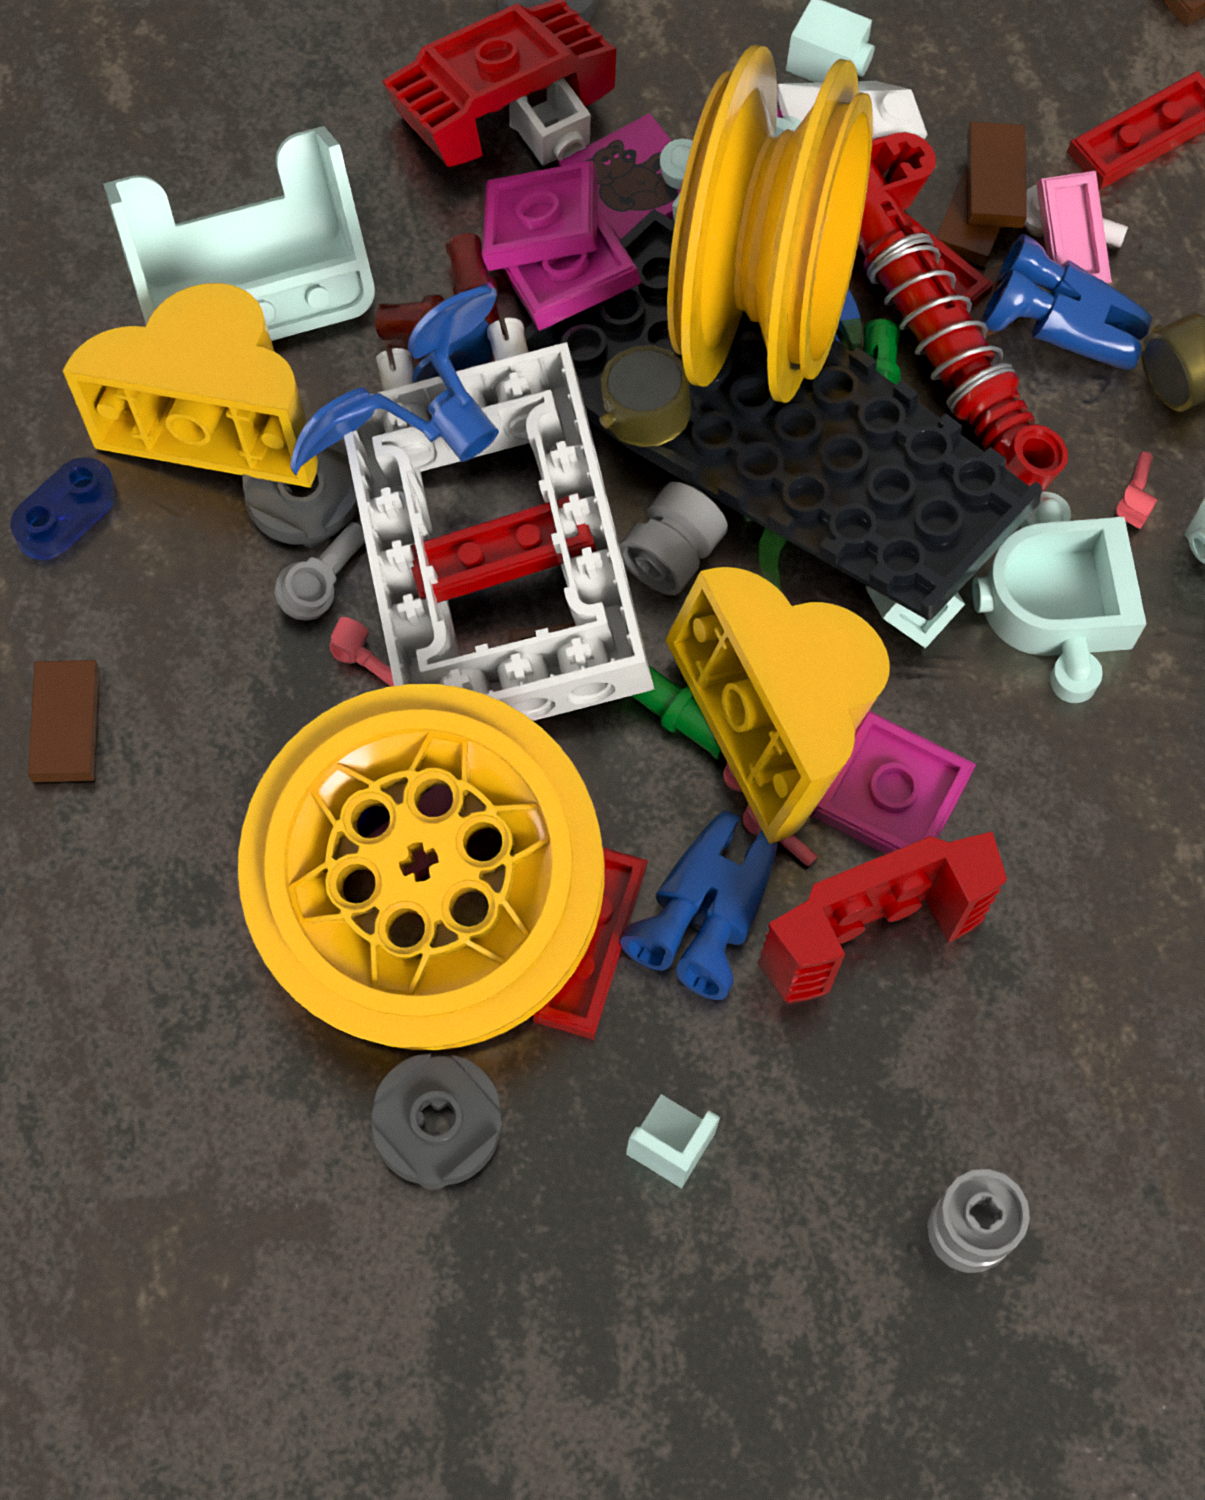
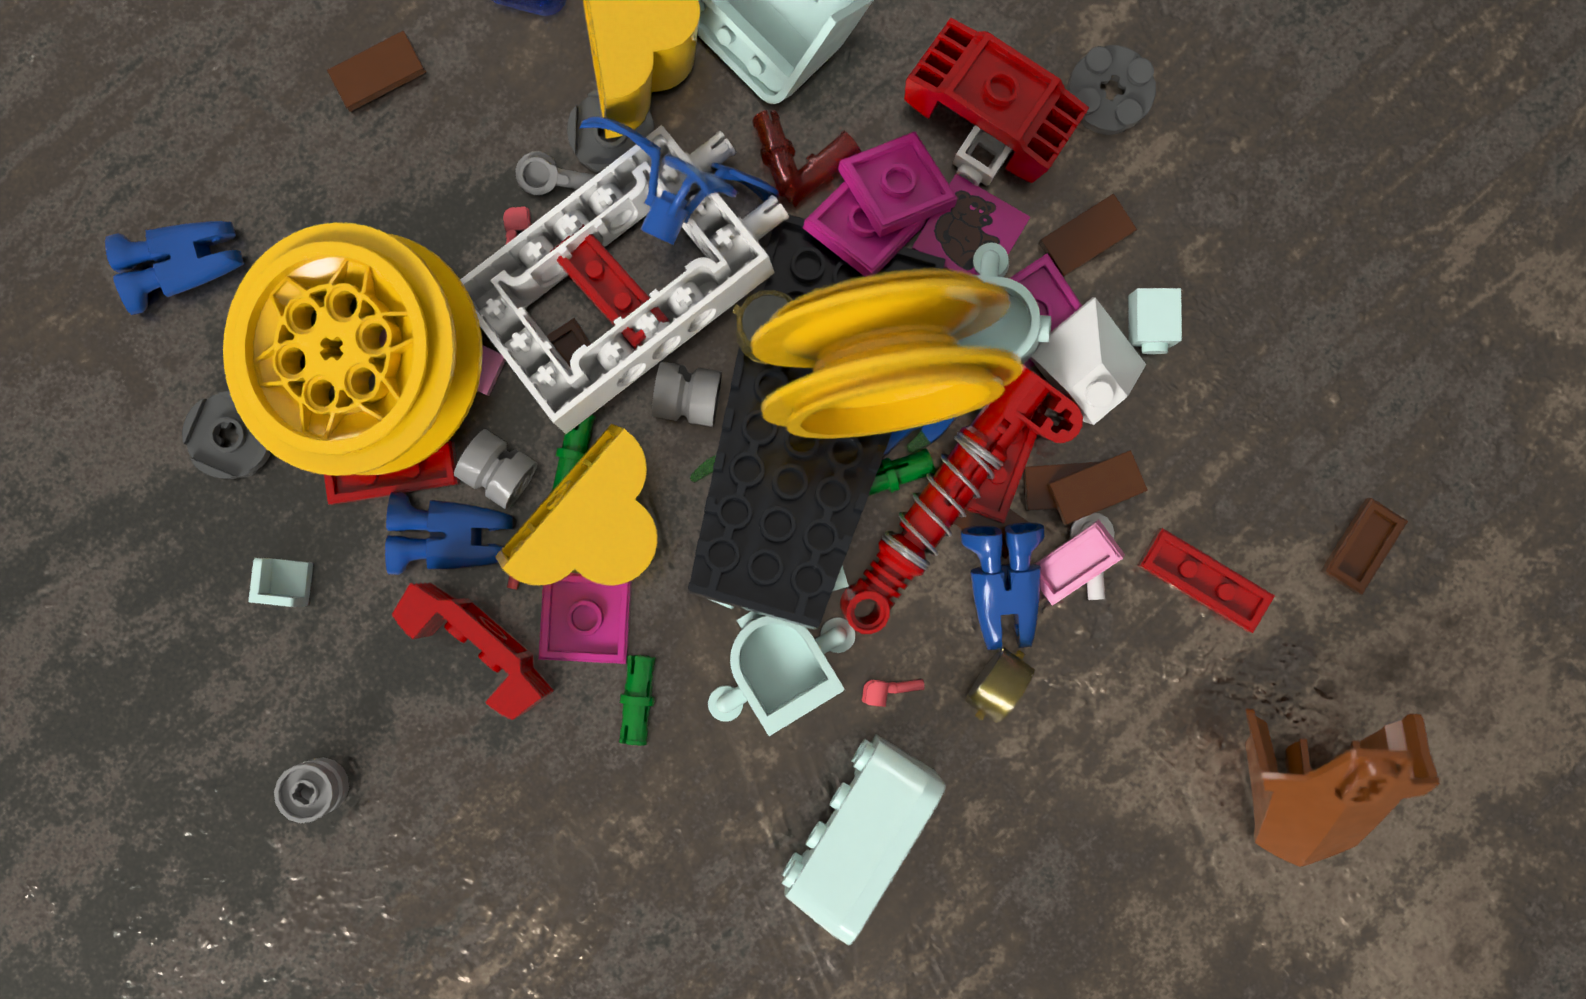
camera: 65 degrees right, 20 degrees up
none -> blue piece [105,221,244,315]
none -> light grey wheel [454,429,538,509]
none -> green pin [619,654,656,746]
none -> reddish brown tile [1039,193,1137,277]

